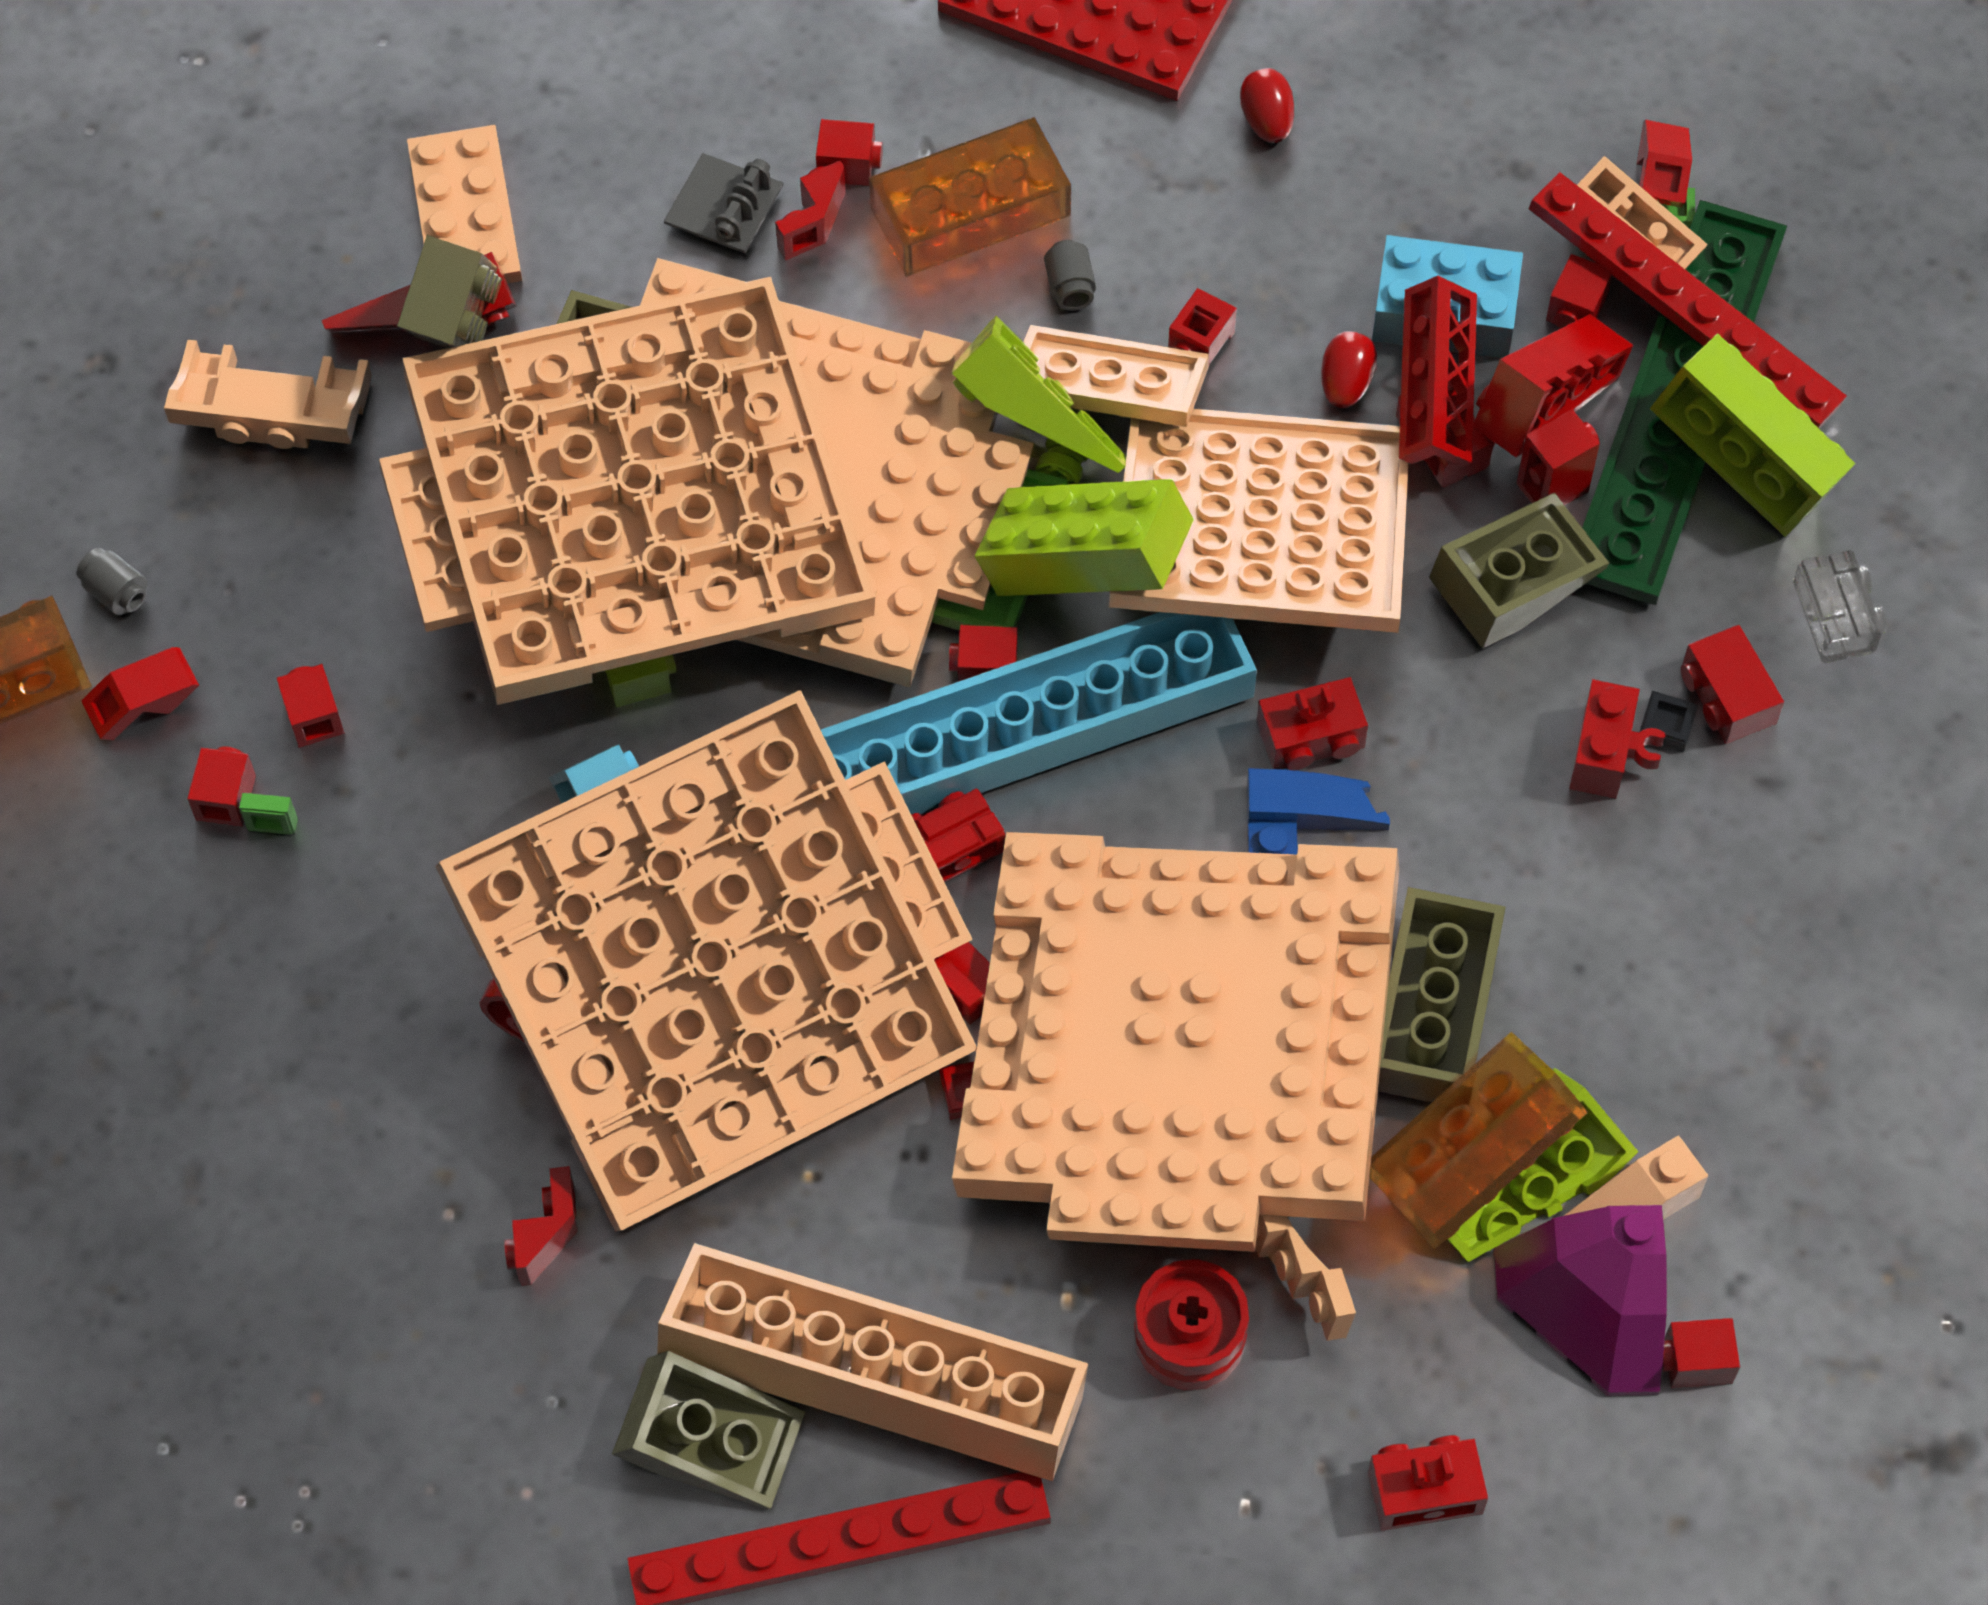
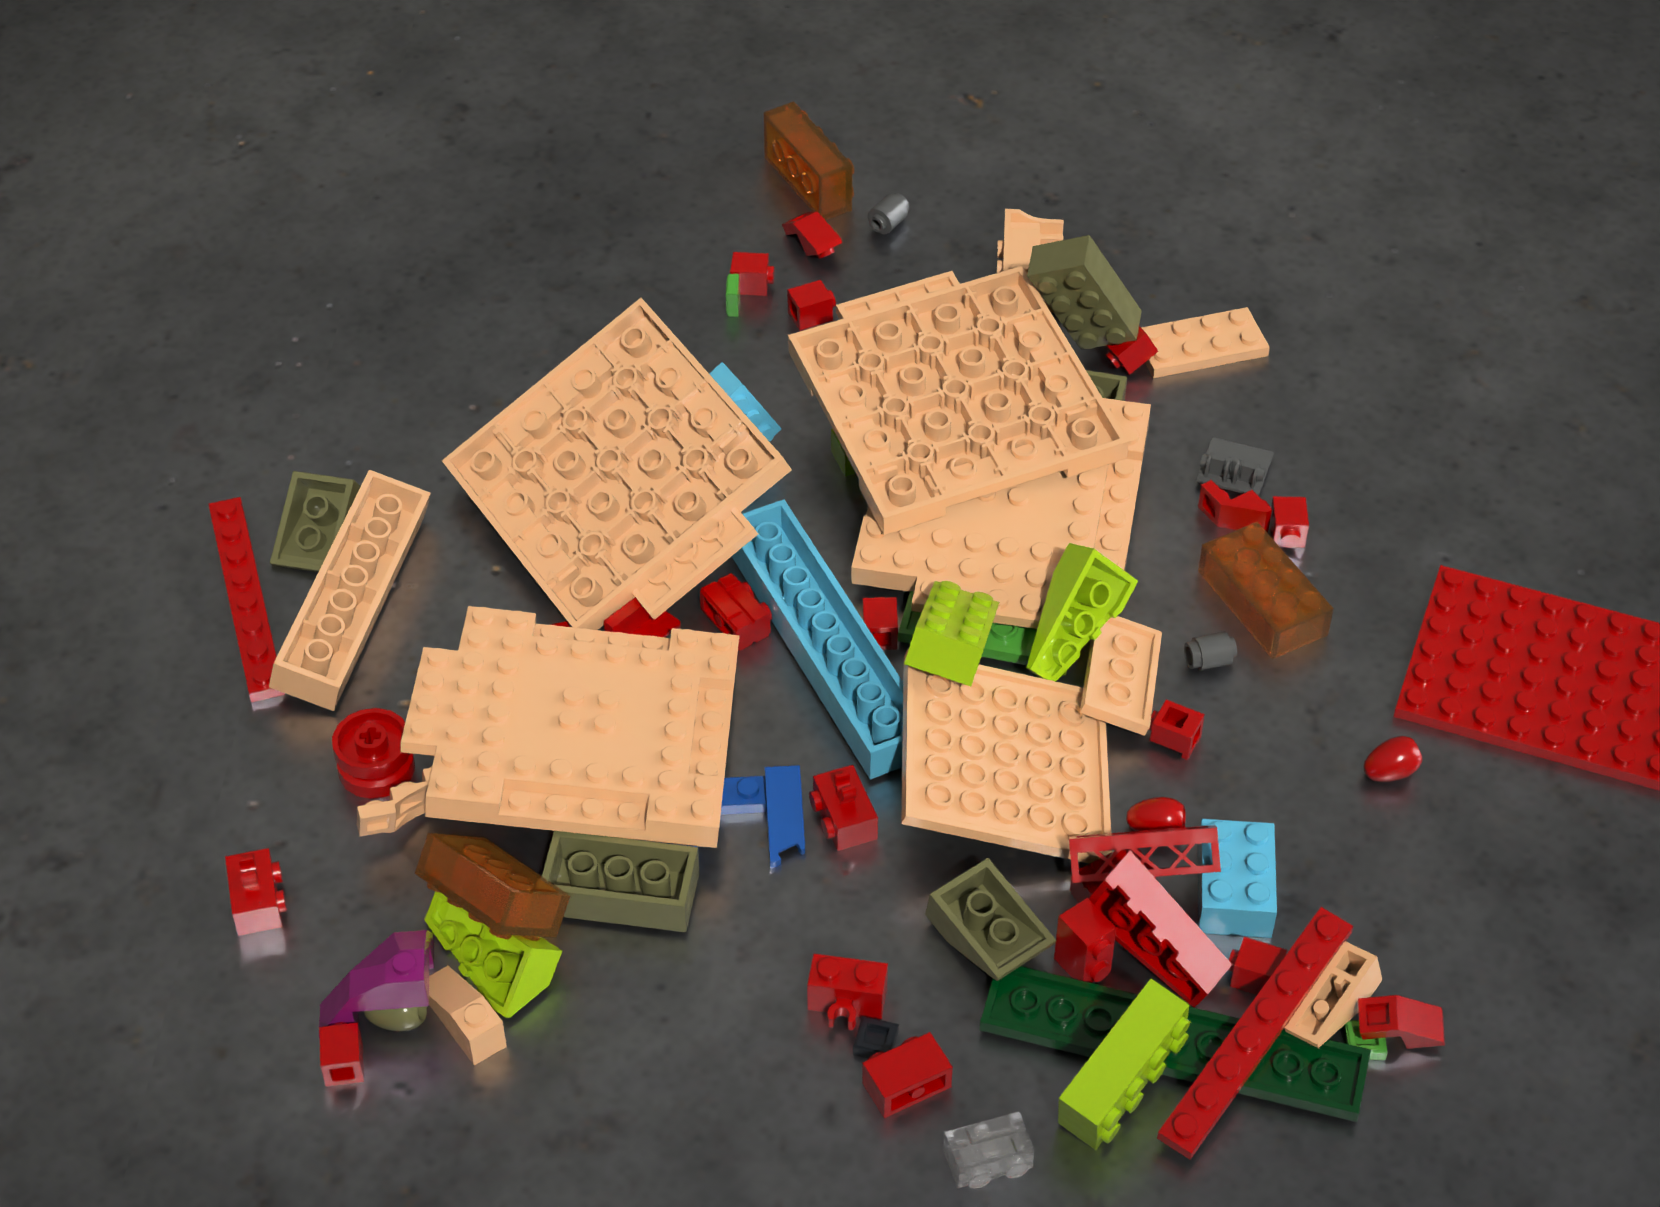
camera: 85 degrees right, 15 degrees down
red slope [504,1166,578,1286] -> none

